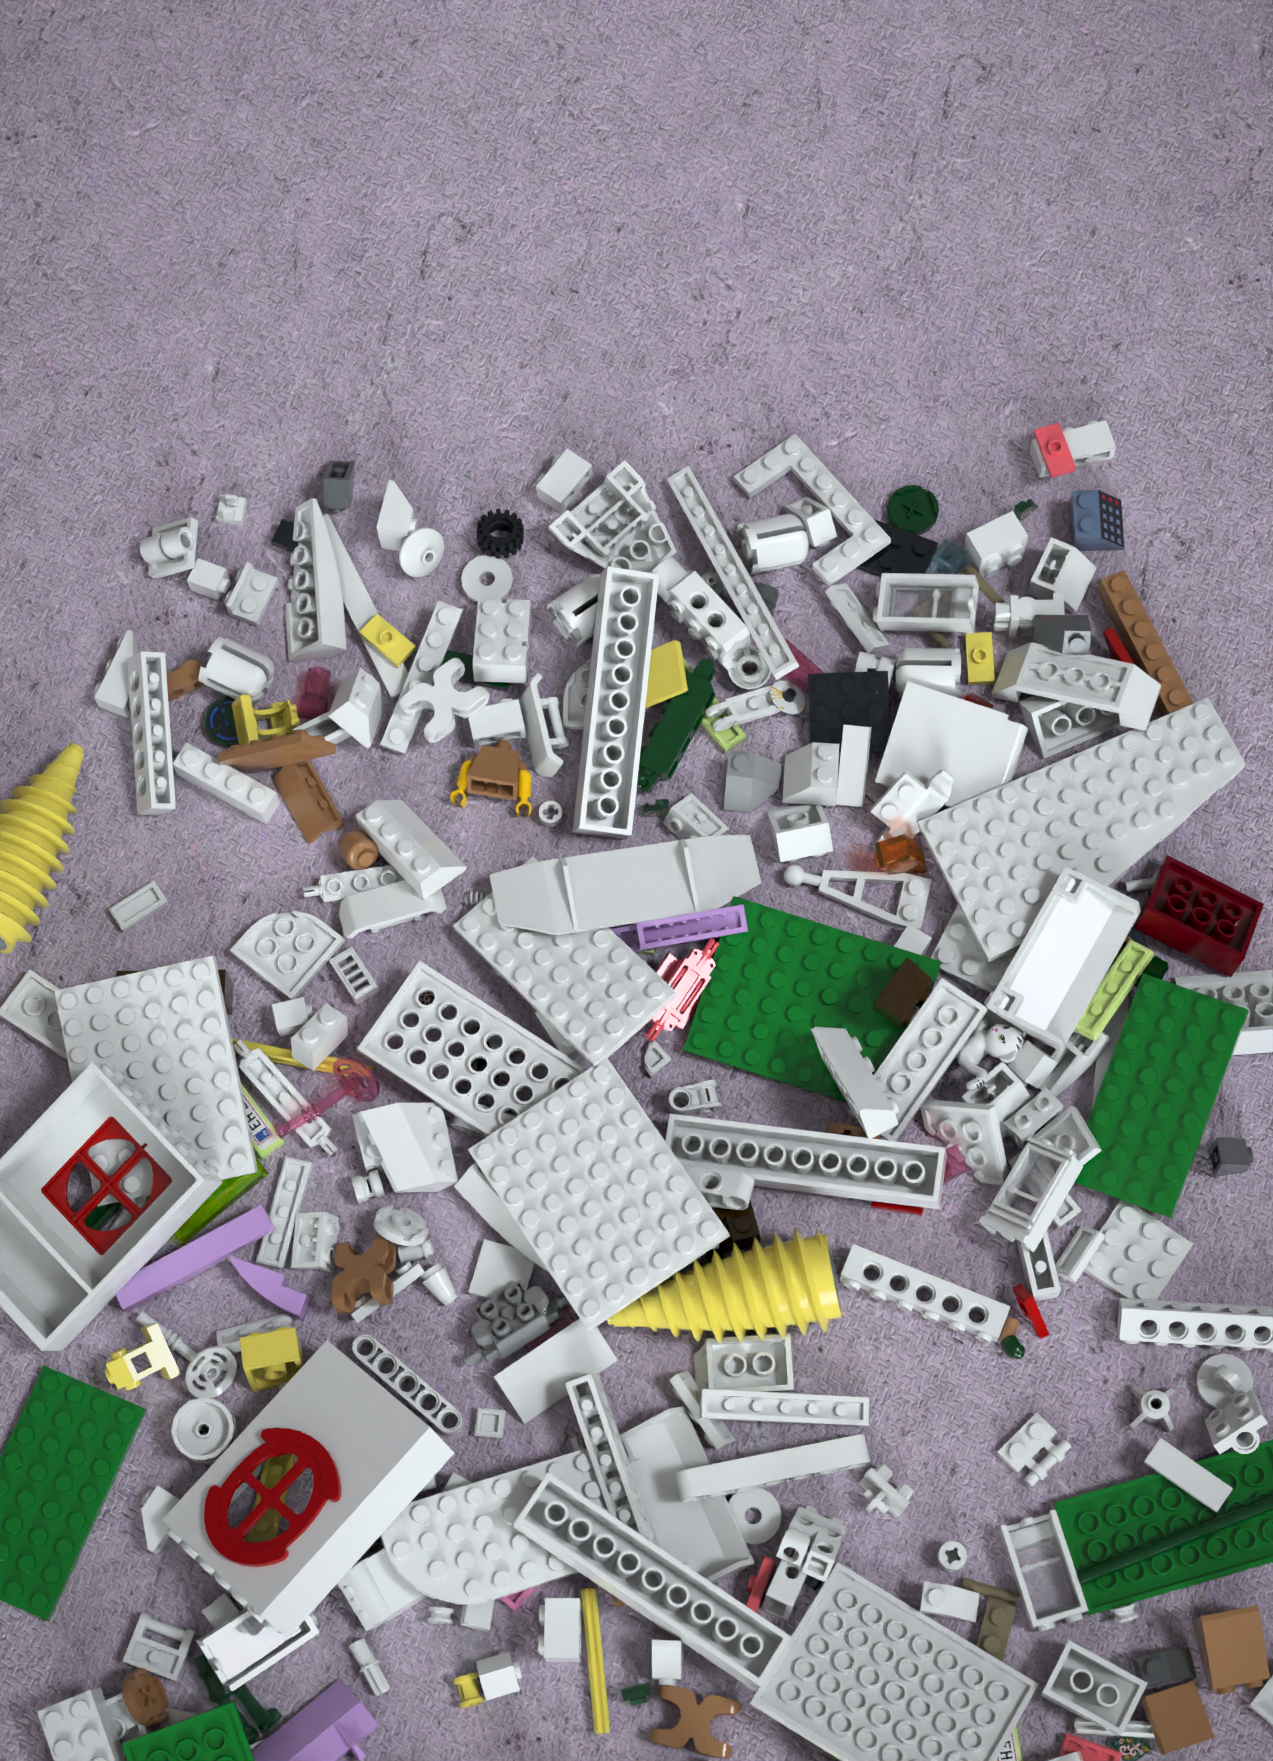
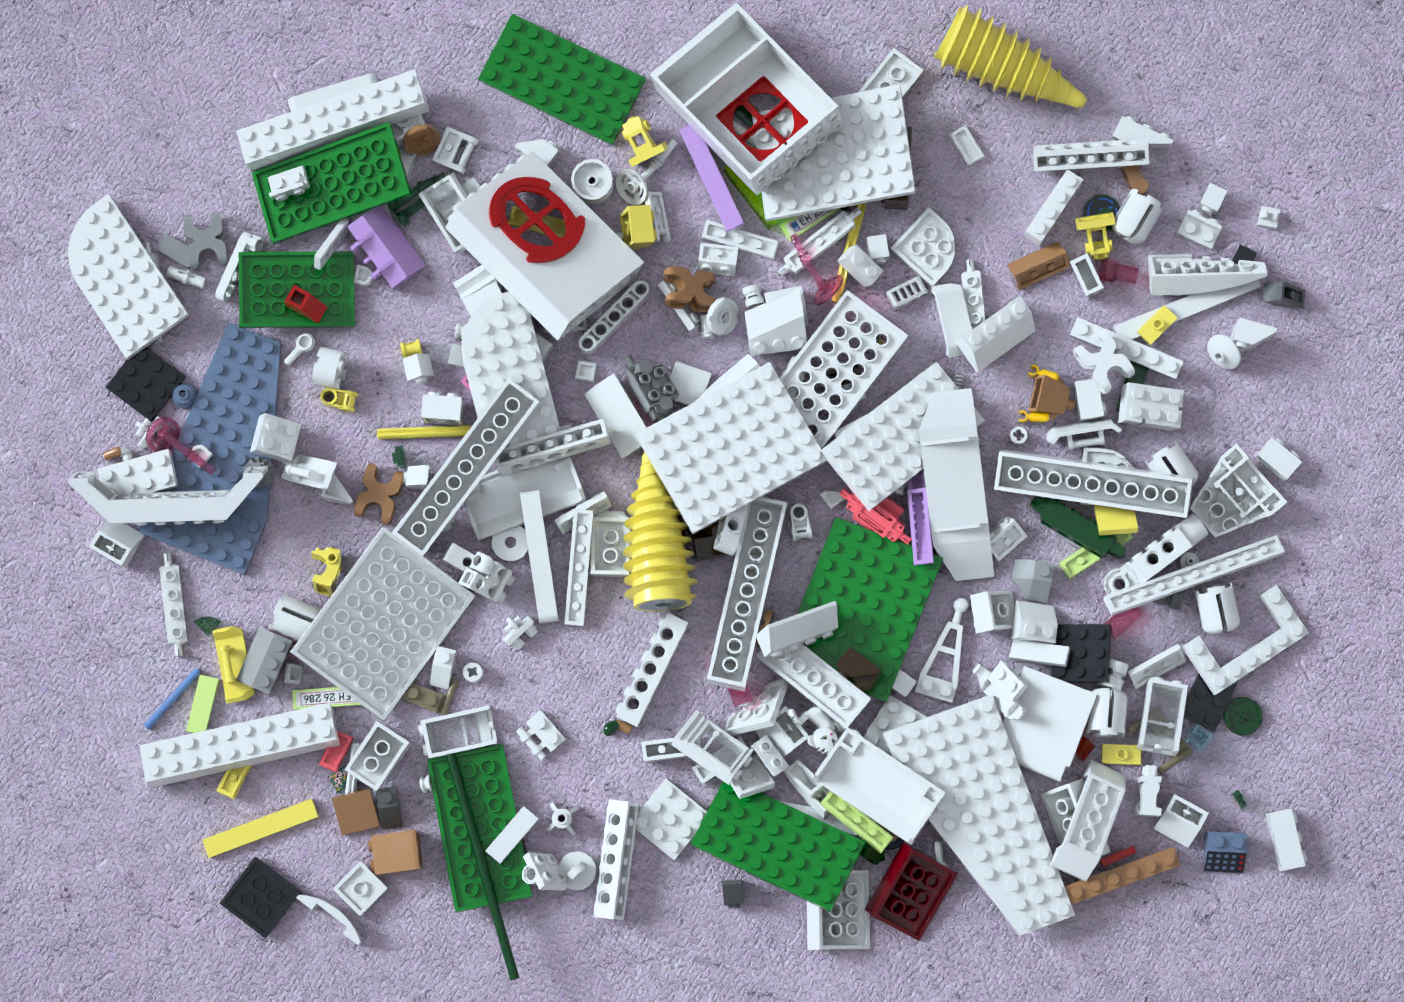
camera: 95 degrees right, 10 degrees up
white plate [140,517,198,579] -> none
medium nougat tile [218,729,336,773] -> none
lavender slope [231,1257,310,1320] -> none
white slope [328,667,382,749] -> none
medium nougat head [339,830,378,870] -> none
white axle [349,1638,390,1696] -> none
white cone [421,1263,458,1306] -> none
white tile [461,555,513,603] -> none
black tyre [477,509,524,559] -> none
clear green tile [642,799,669,817] -> none
white hinge [705,685,781,732] -> none
coral plate [746,1556,775,1613] -> none
white piece [770,680,806,714] -> none
white slope [784,496,837,547] -> none
clear orange slope [874,834,928,875] -> none
white brick [963,511,1028,578] -> none
white brick [1008,1040,1058,1089] -> none
red tile [1013,1283,1049,1339] -> none
dark grey slope [1032,615,1092,654] -> none
coral plate [1034,423,1076,479] -> none
white tile [1055,1225,1105,1282] -> none

